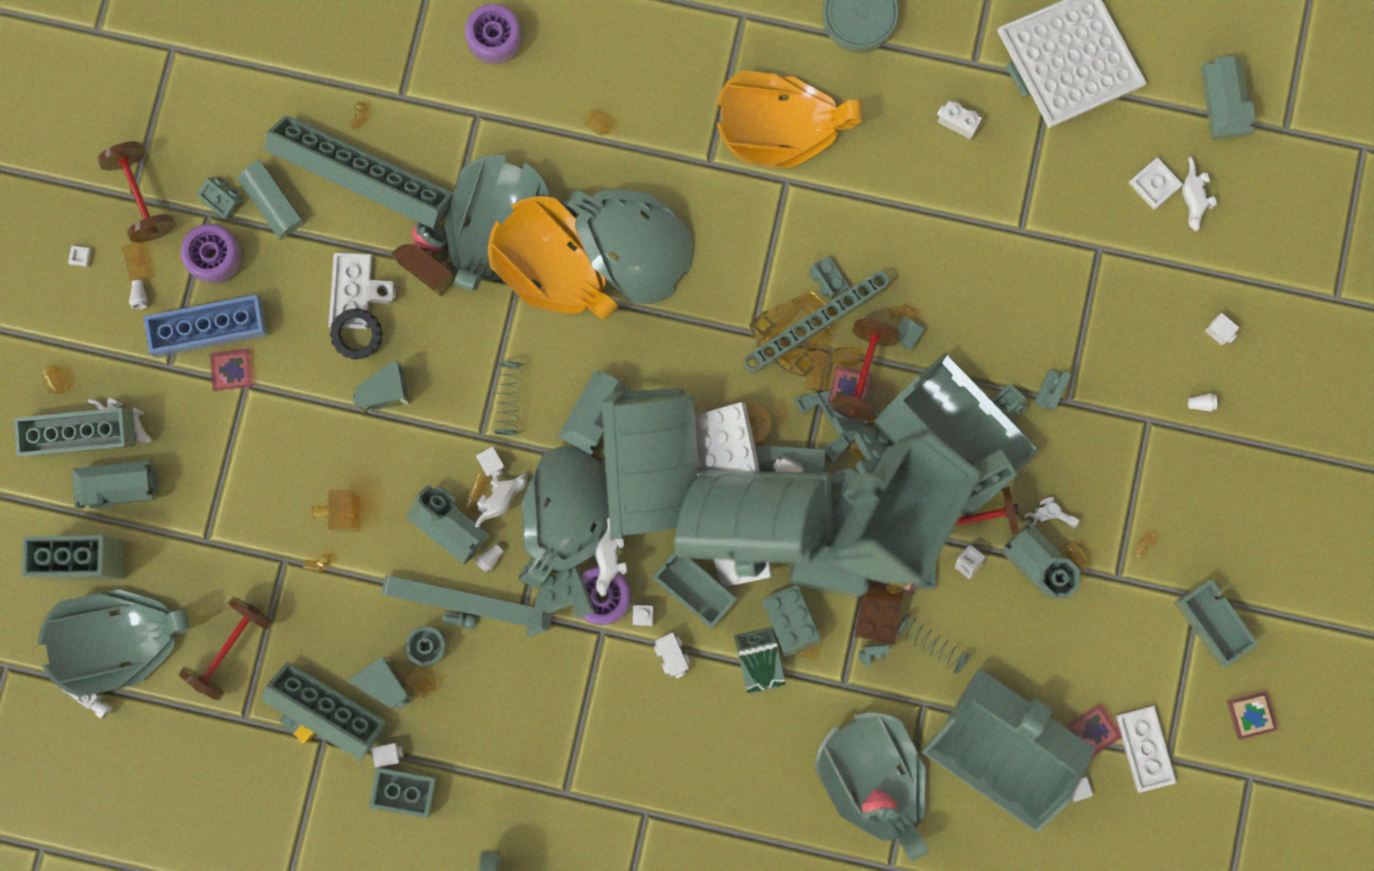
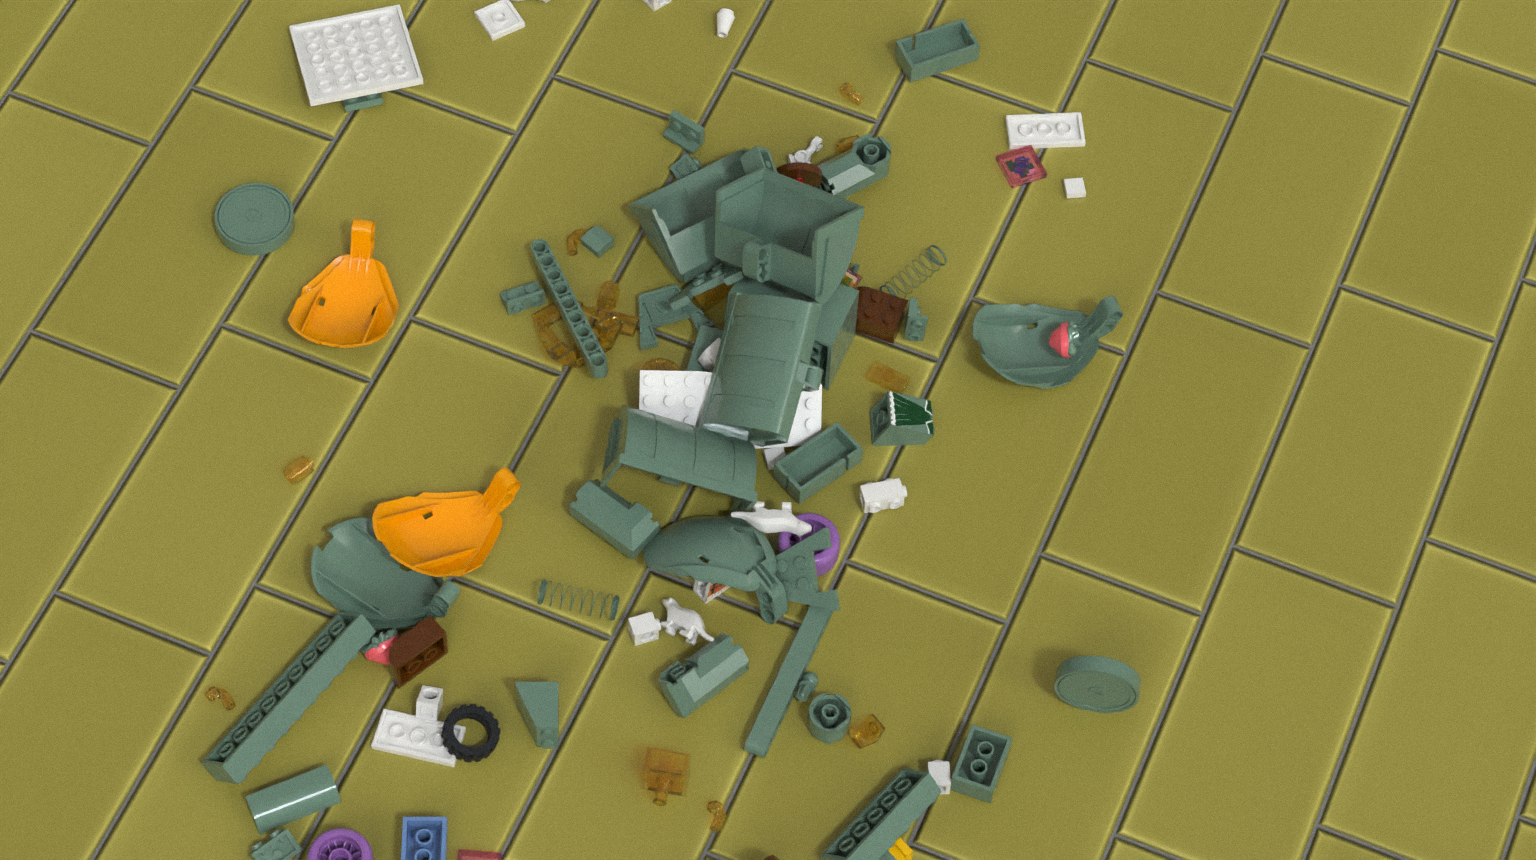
camera: 85 degrees left, 25 degrees down
sand green slope [348,657,413,709] -> none
clear yellow pin [463,474,487,514] -> none
medium lavender wheel [465,4,522,64] -> none
white cone [475,544,504,573] -> none
sand green windscreen [562,190,693,304] -> none
white brick [633,605,653,626] -> none
sand green brick [762,585,822,657] -> none
clear pink tile [827,365,873,404] -> none
reddish brown piece [830,319,901,421] -> none
sand green piece [922,668,1095,833] -> none
white brick [937,101,982,140] -> none
tile [1227,692,1277,740] -> none

